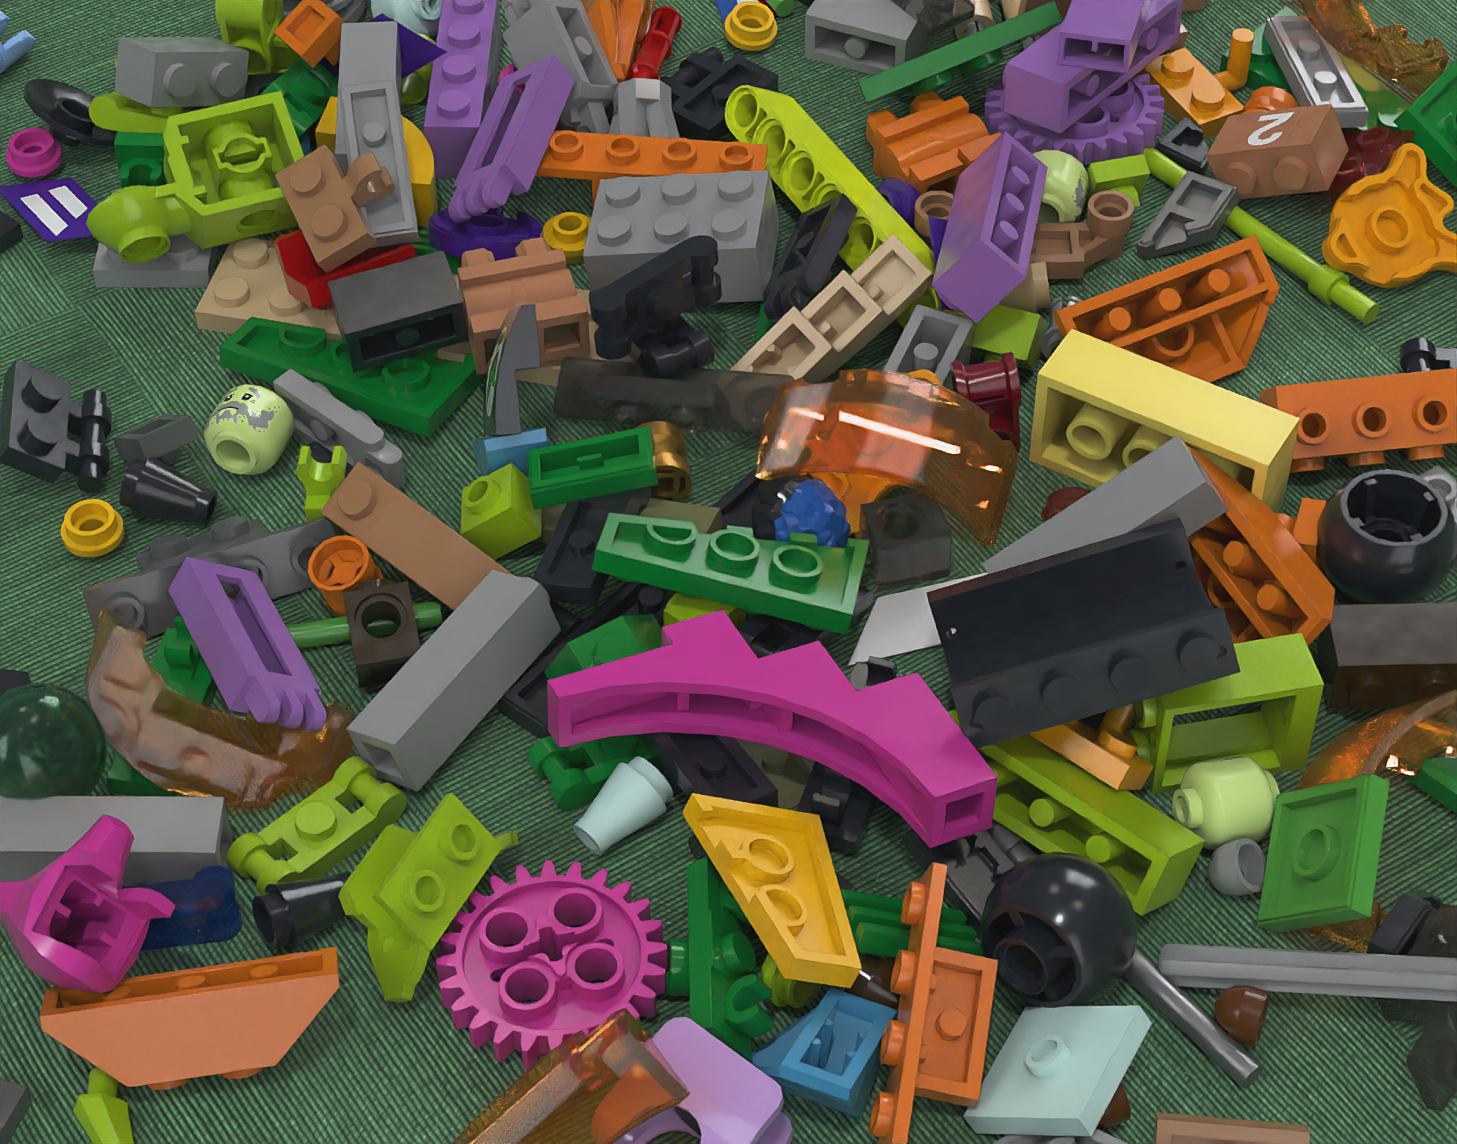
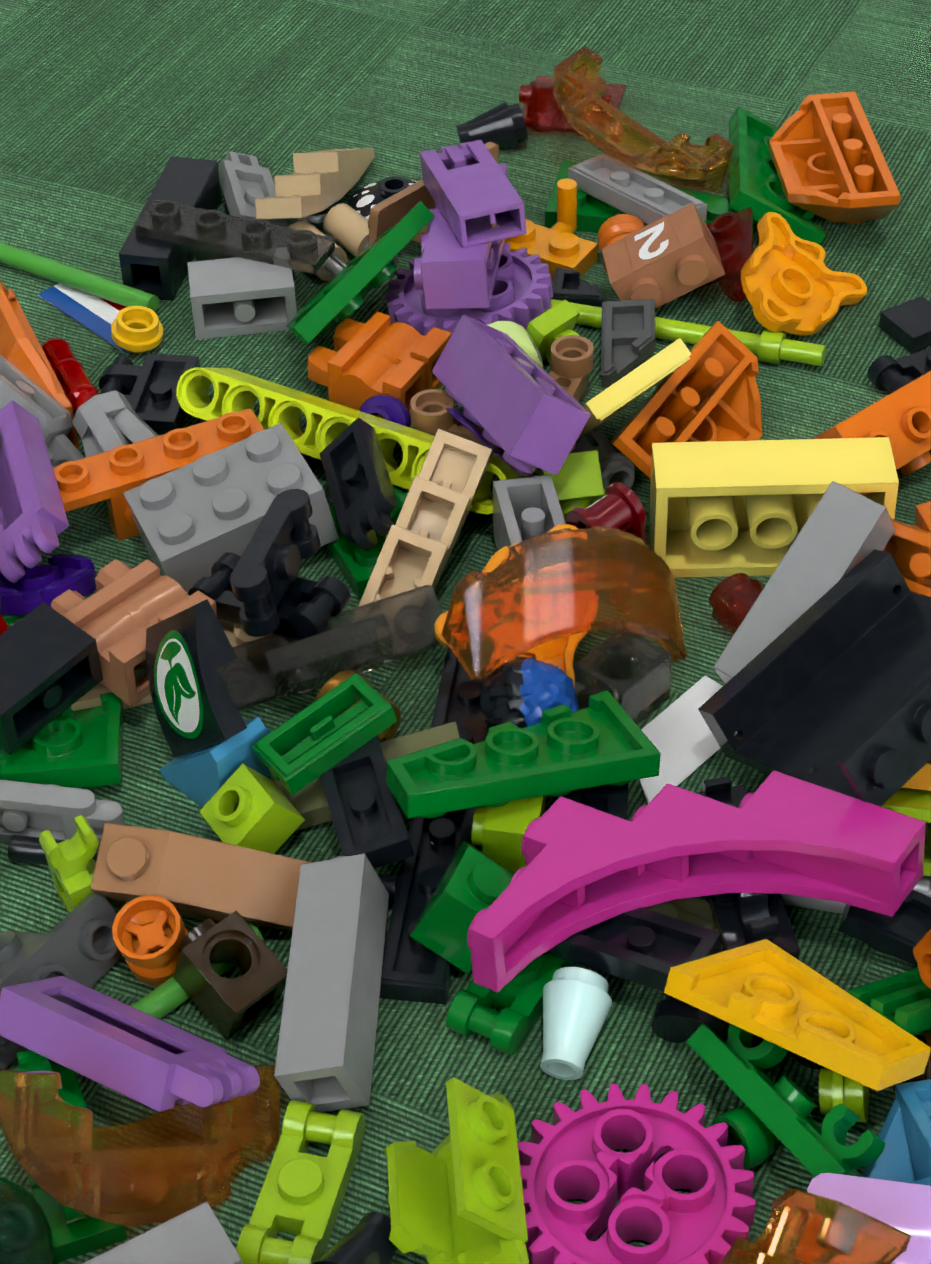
camera: 30 degrees left, 5 degrees down
yellow plate [543,212,591,264] -> none
none -> light yellow tile [576,338,692,441]

